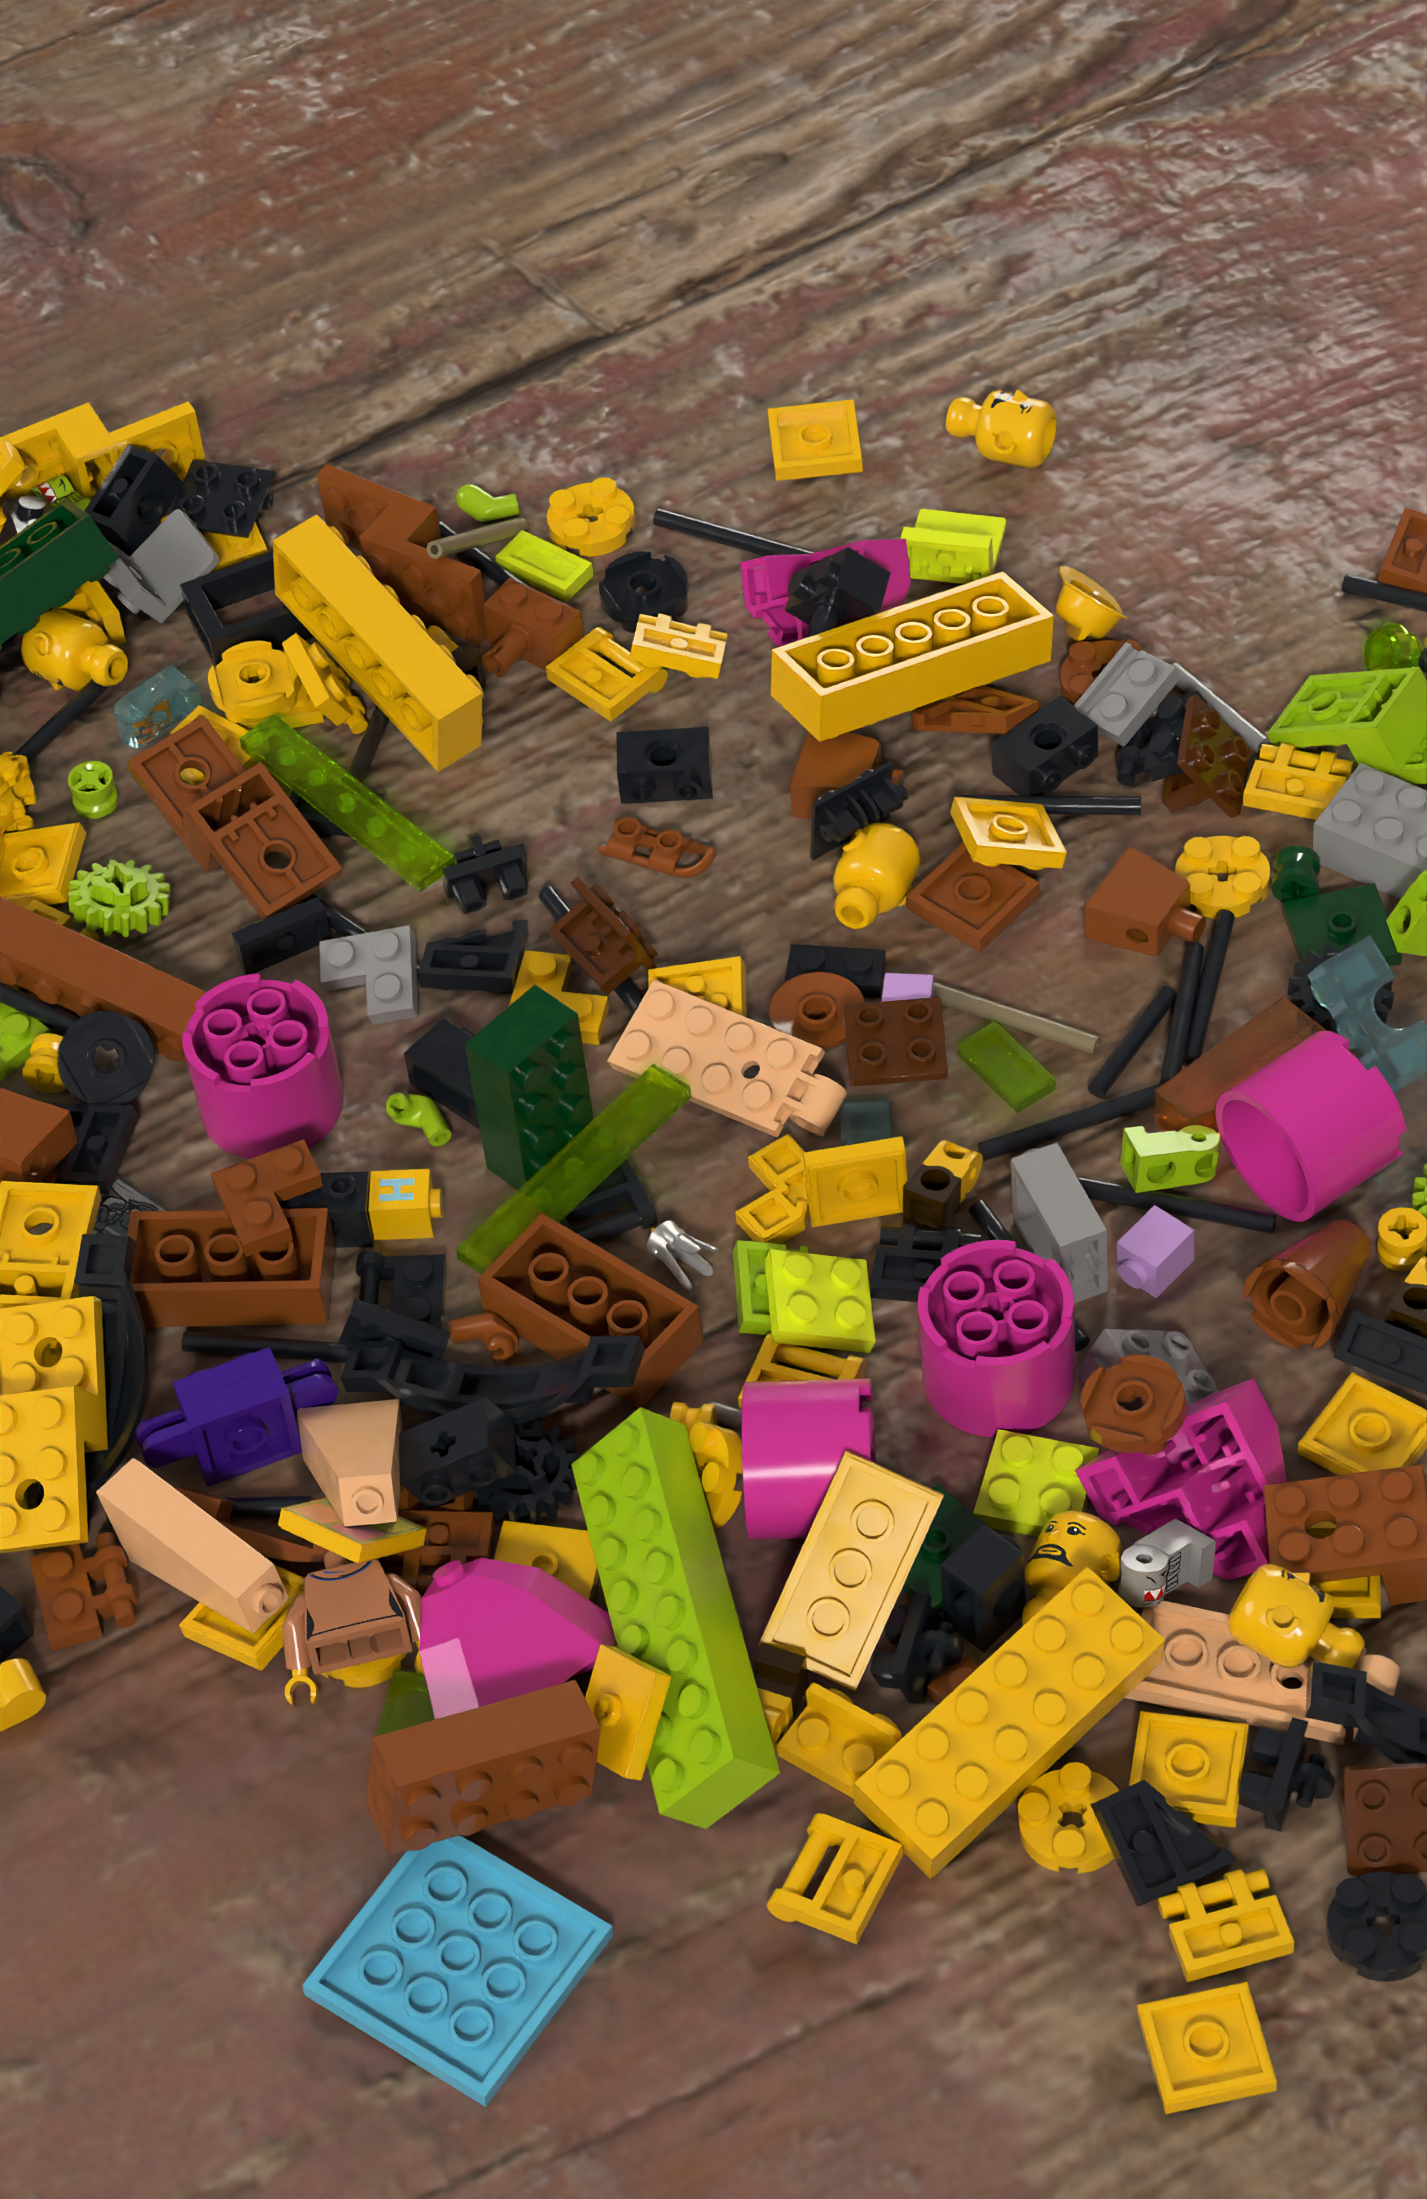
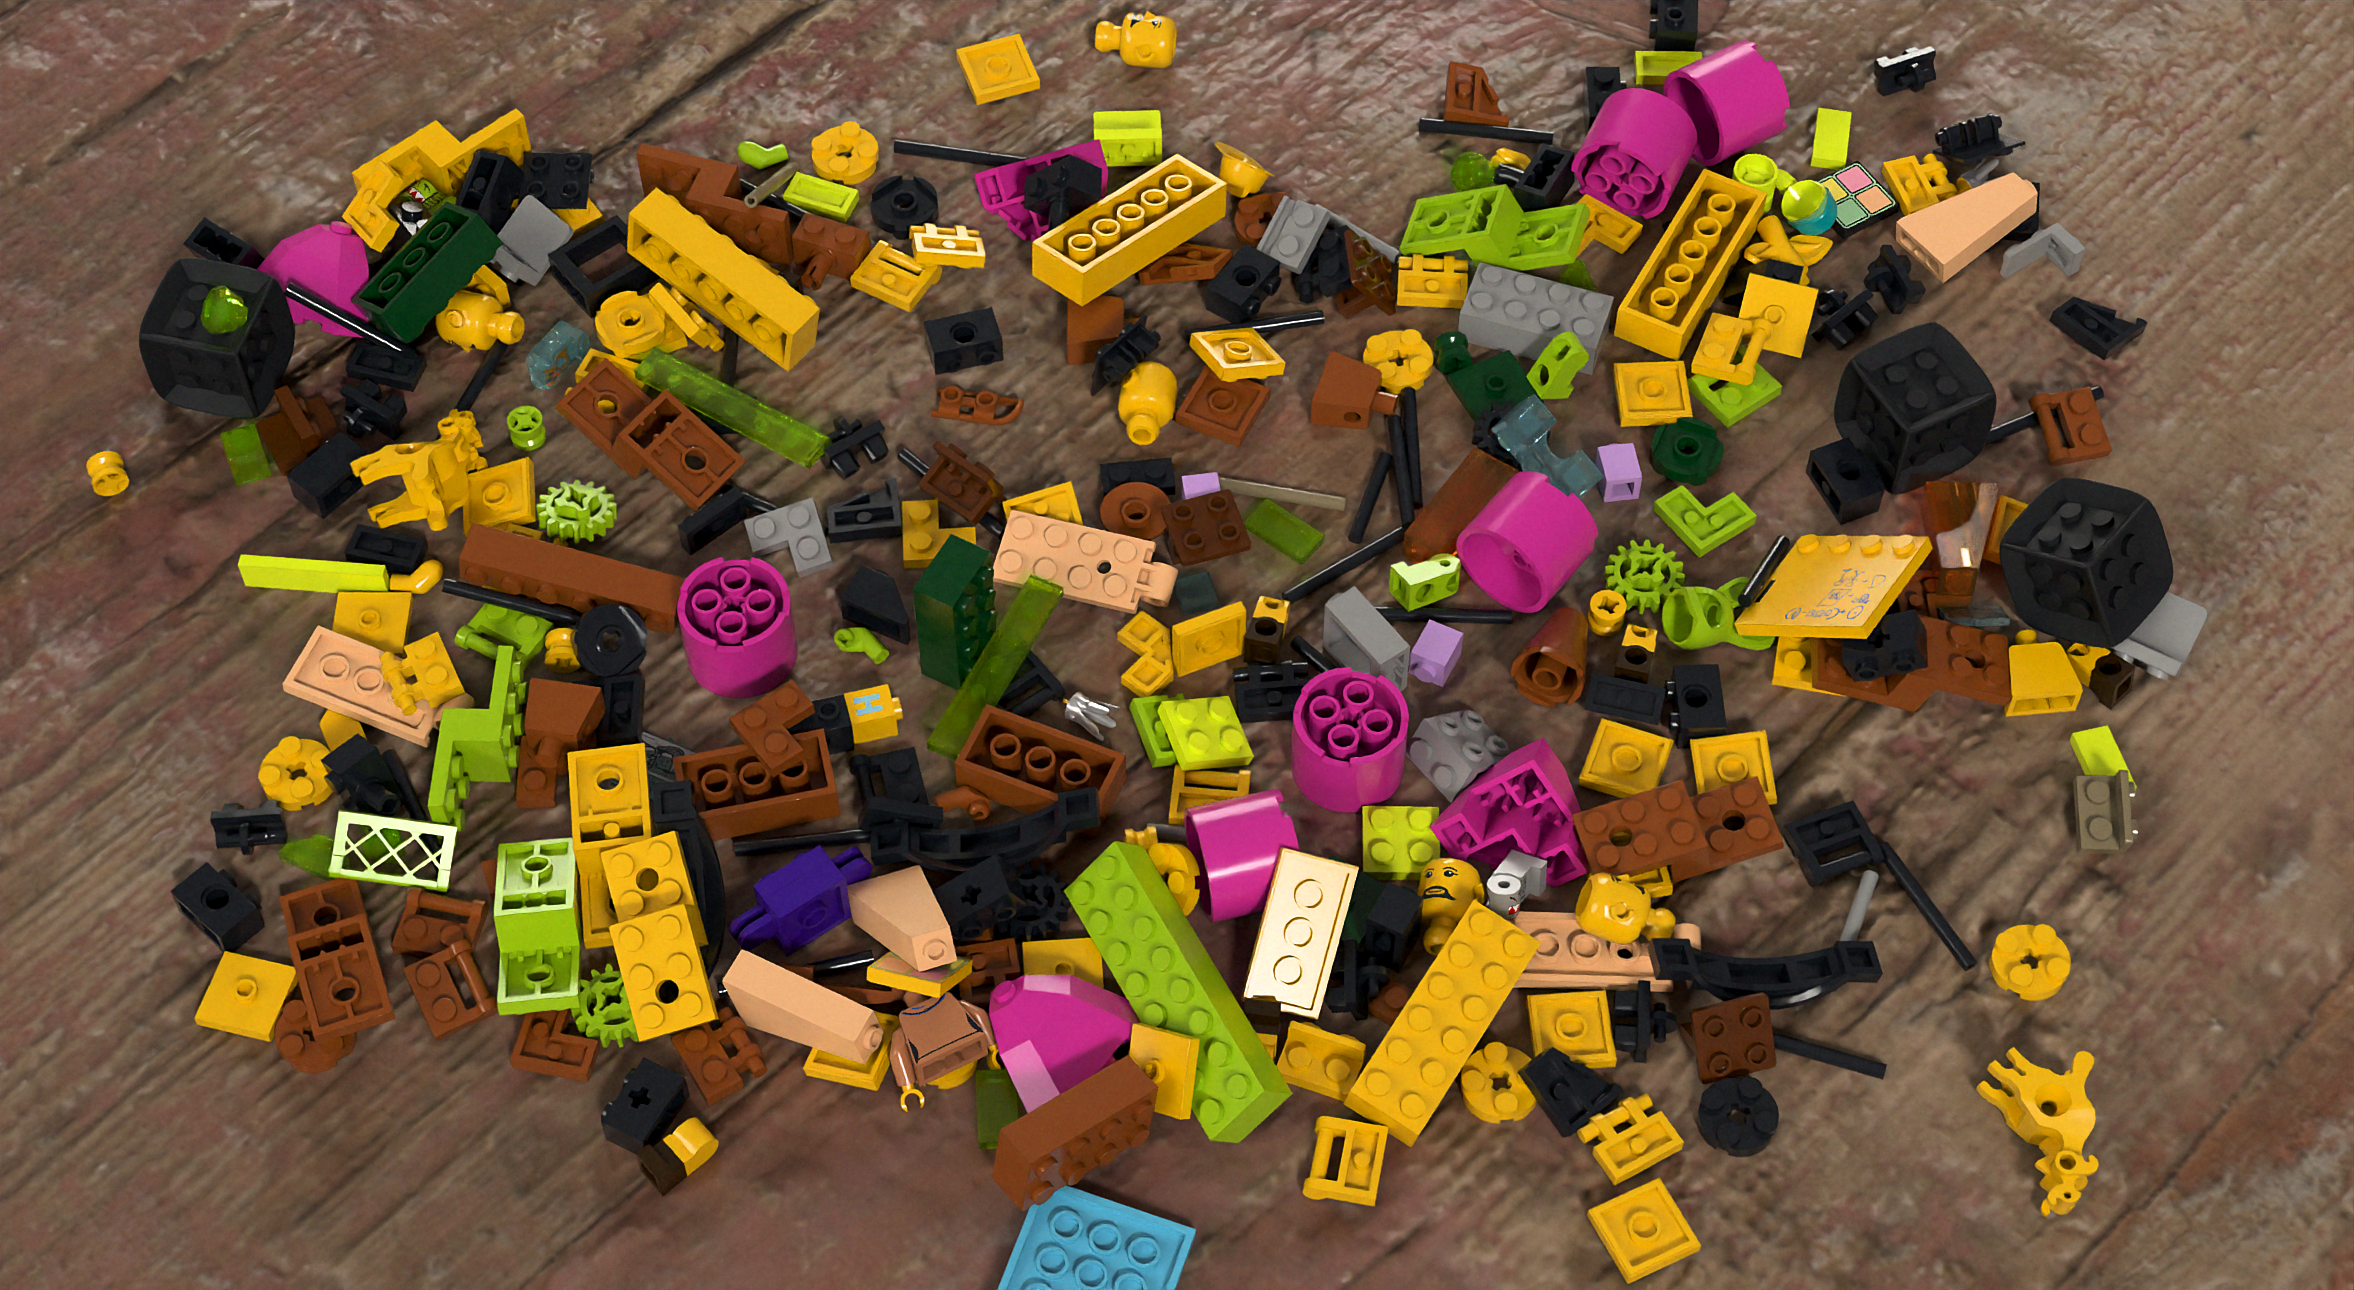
camera: 20 degrees left, 5 degrees up
dark orange plate [1080,1354,1188,1455] -> none

